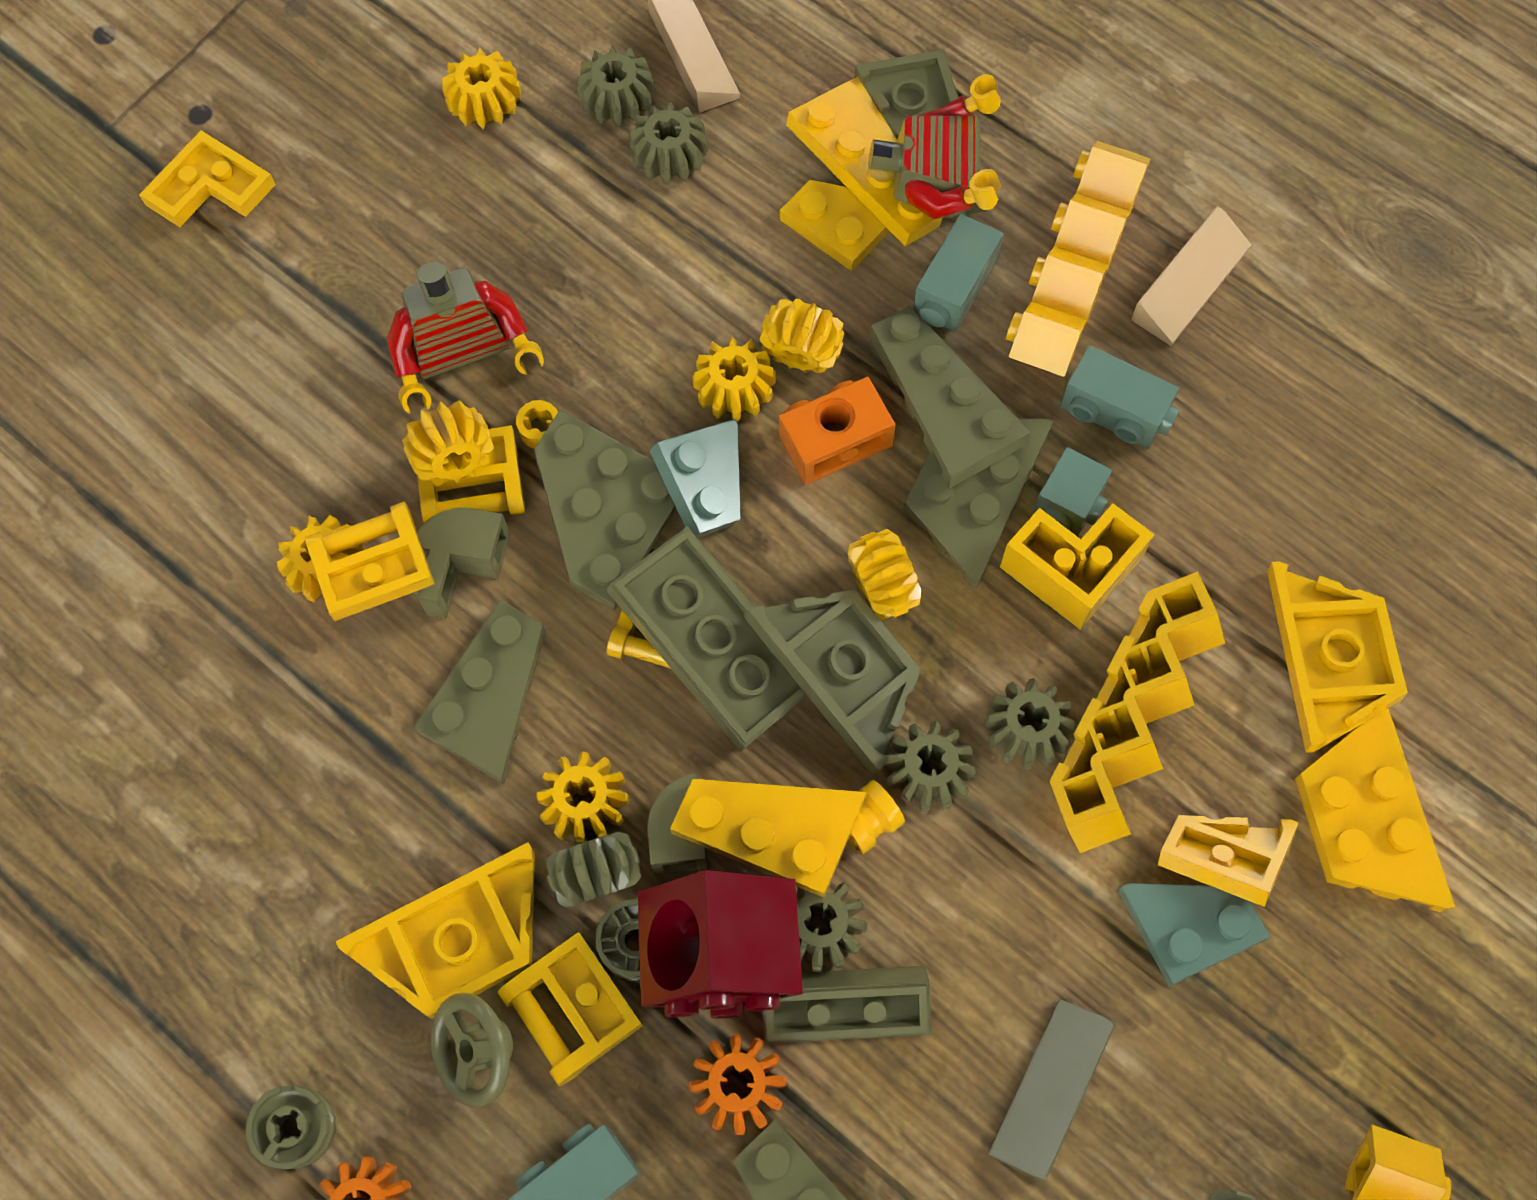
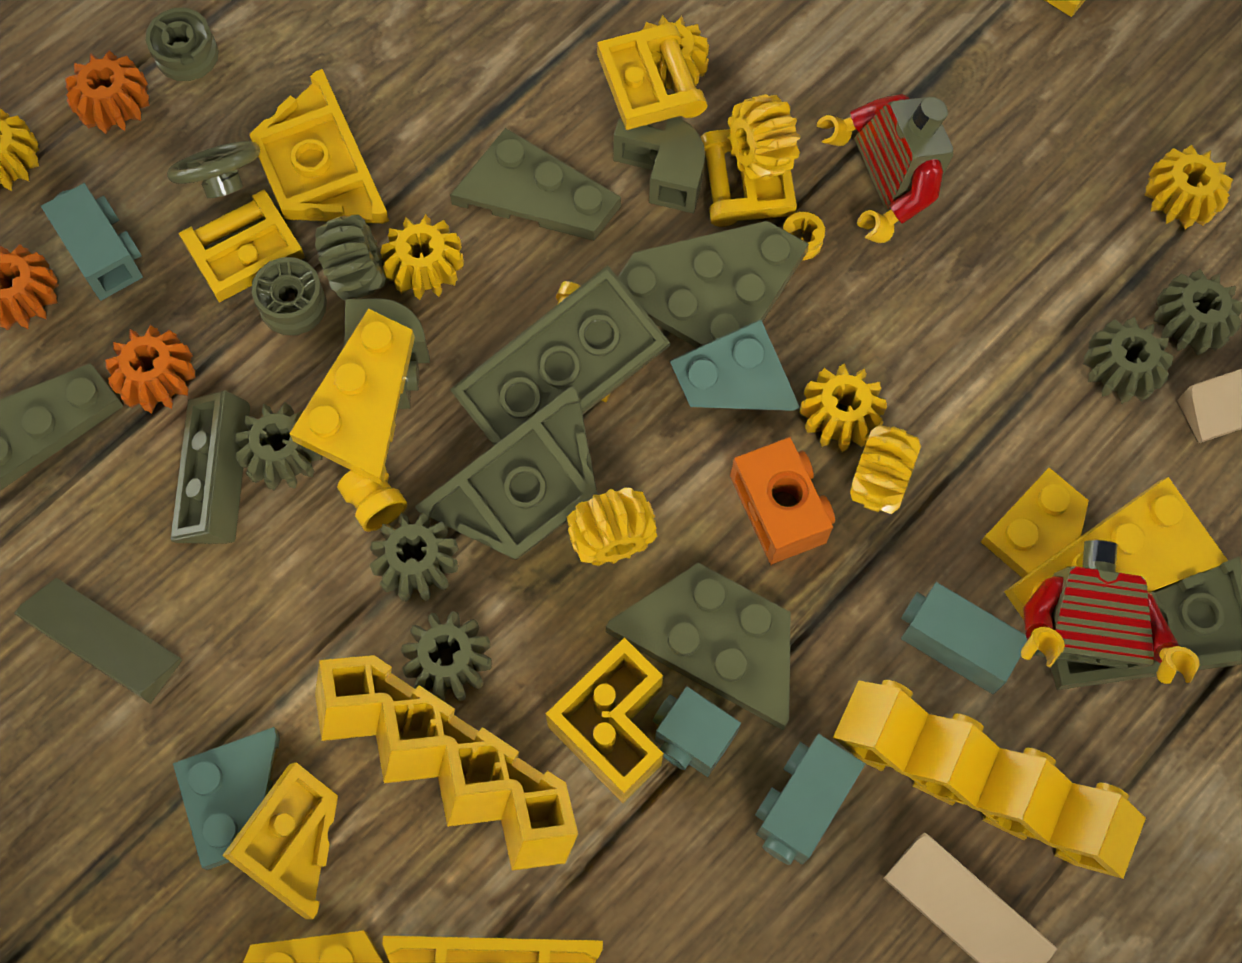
camera: 90 degrees right, 0 degrees up
dark red brick [637,870,803,1019] -> none
olive wing [870,306,1031,489] -> none

